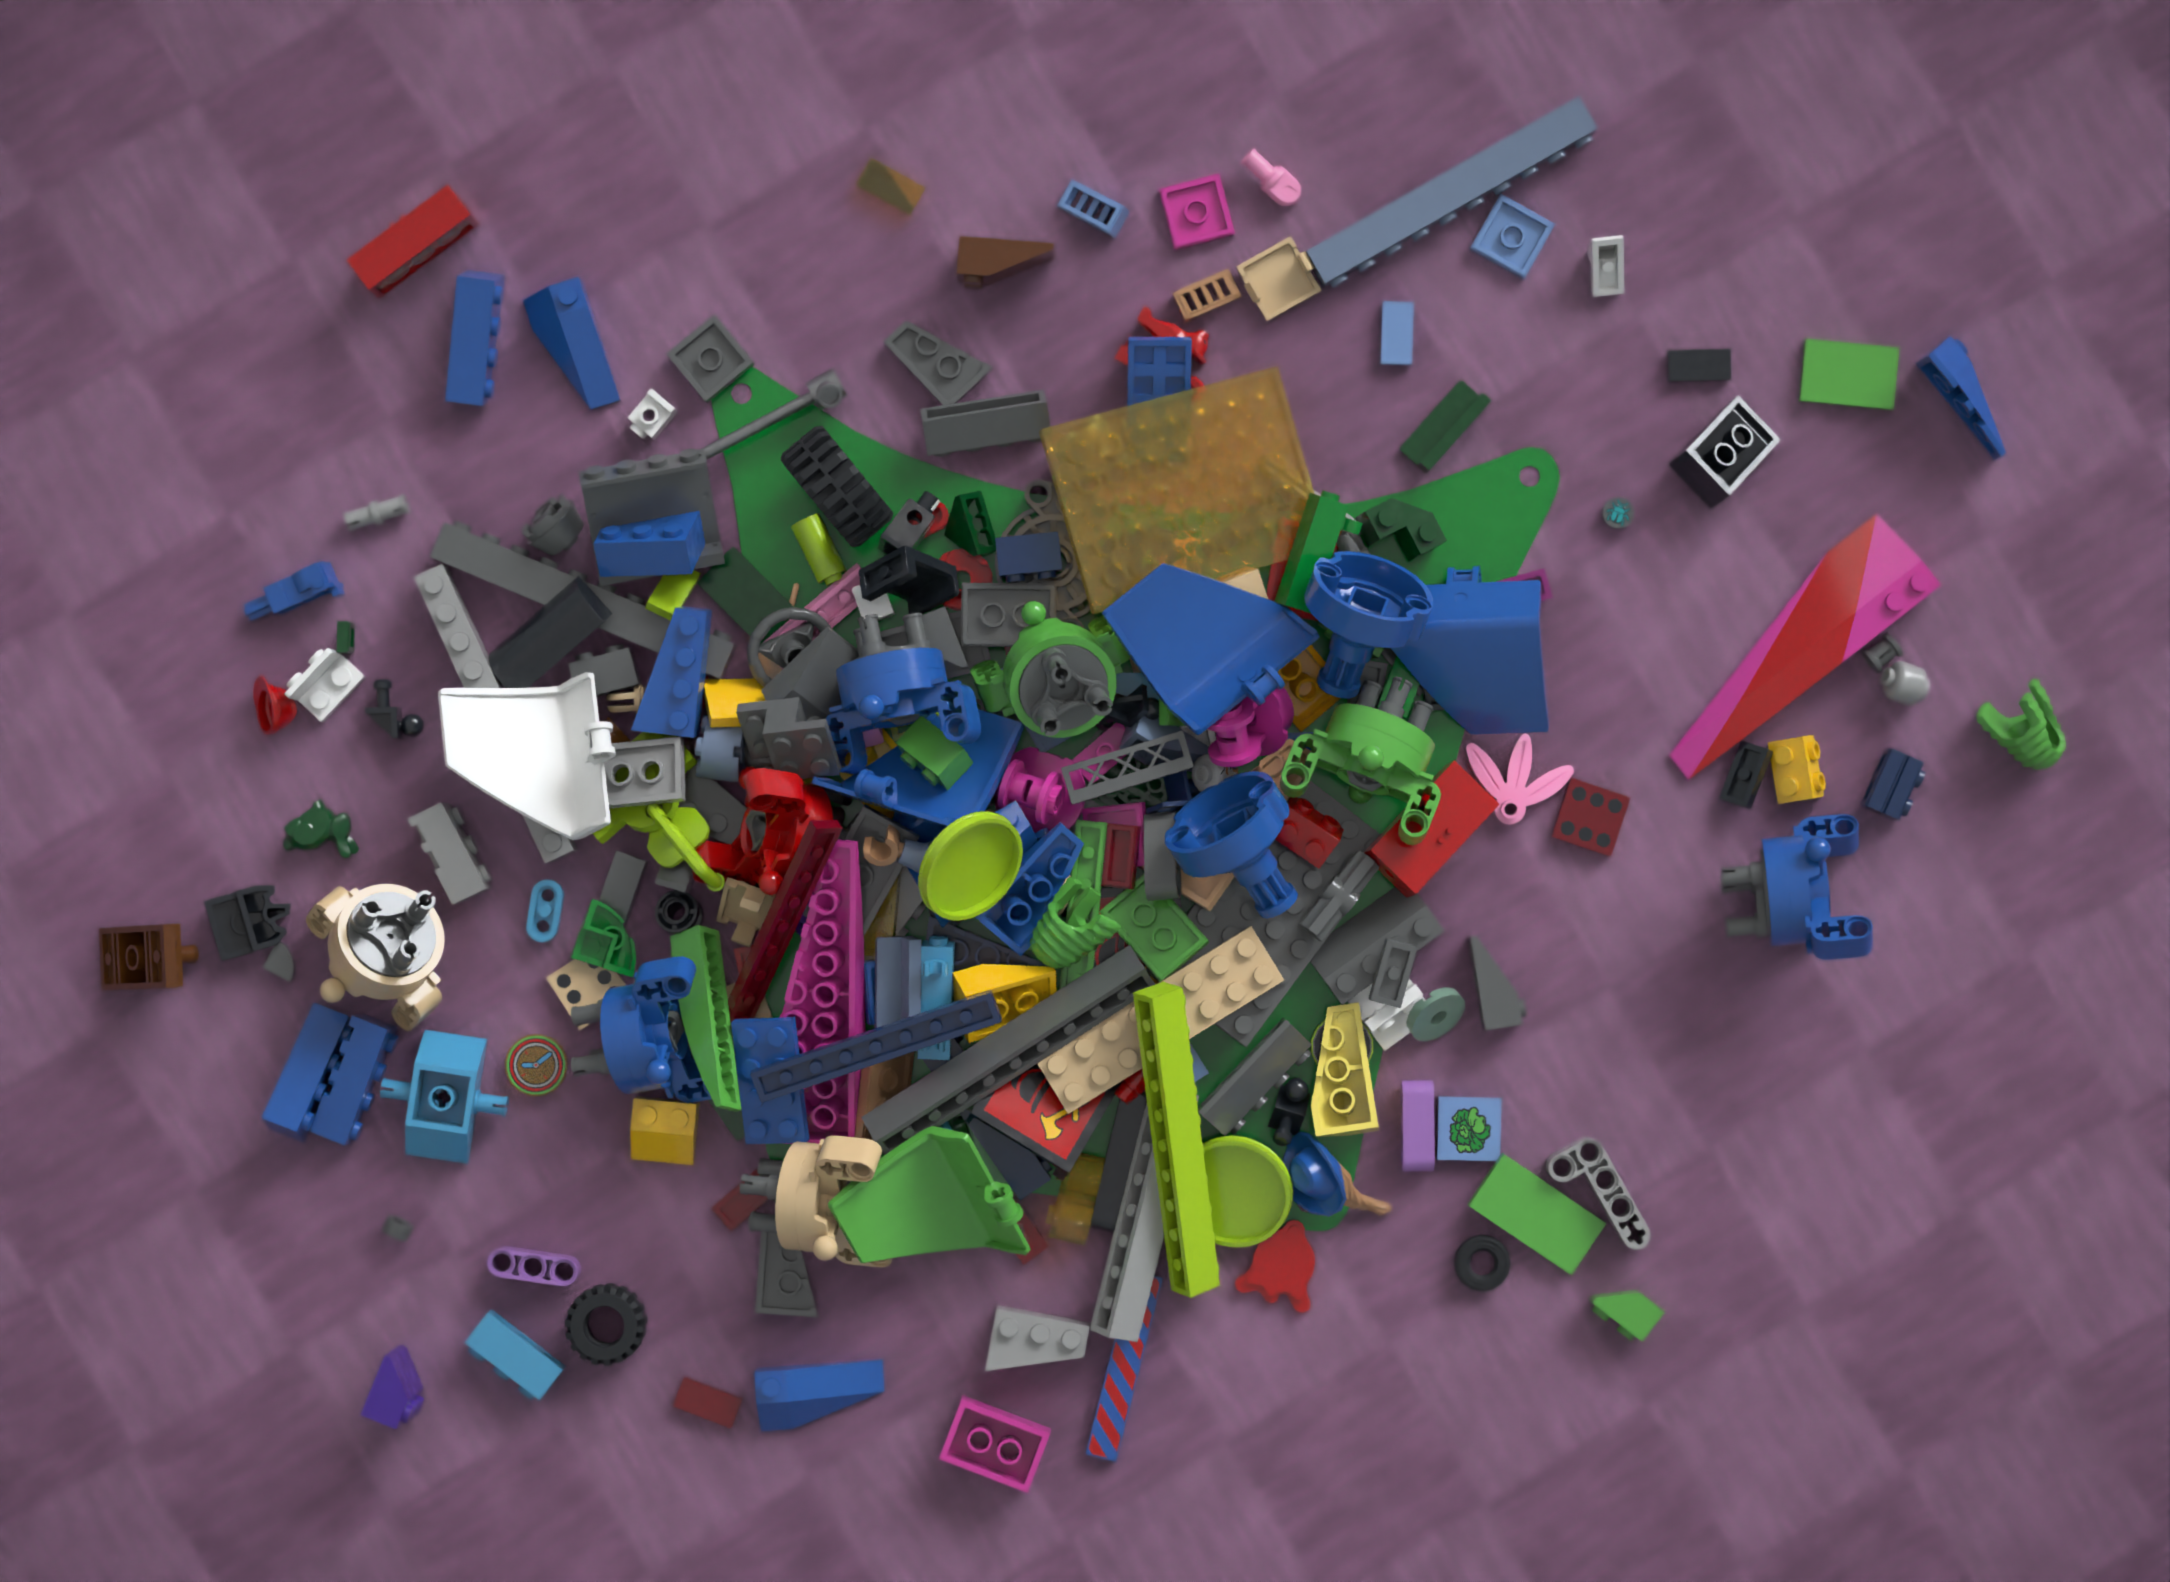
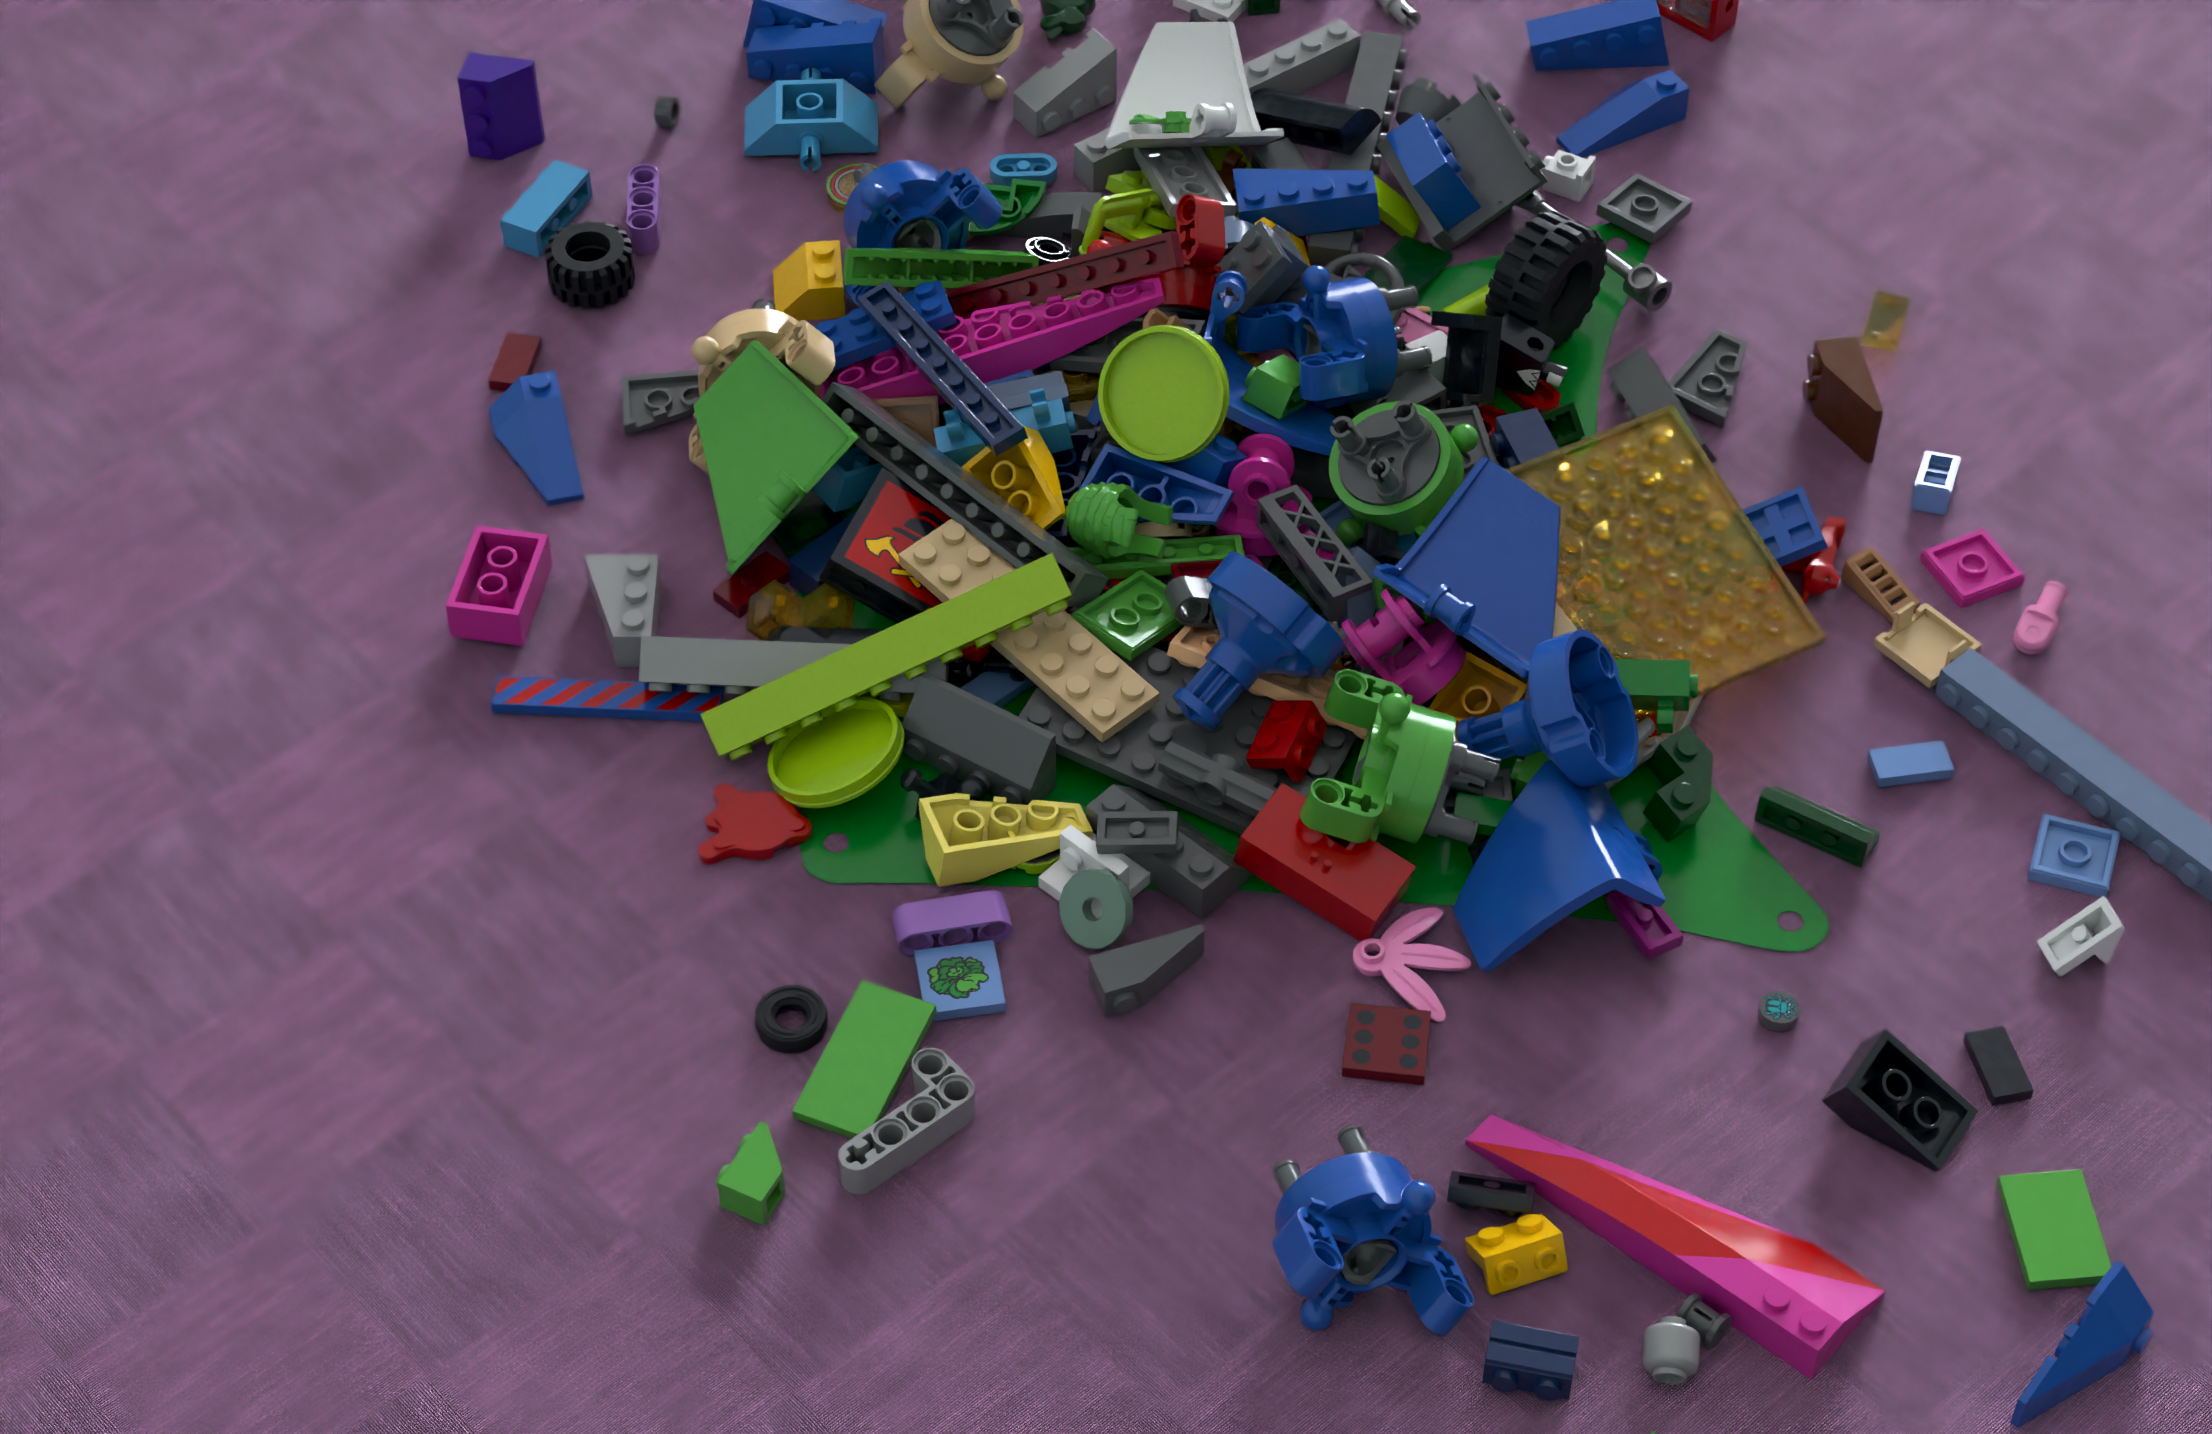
camera: 80 degrees right, 40 degrees down
blue hat [1282,1132,1391,1217] -> none
none -> bright green plate [1129,111,1192,133]

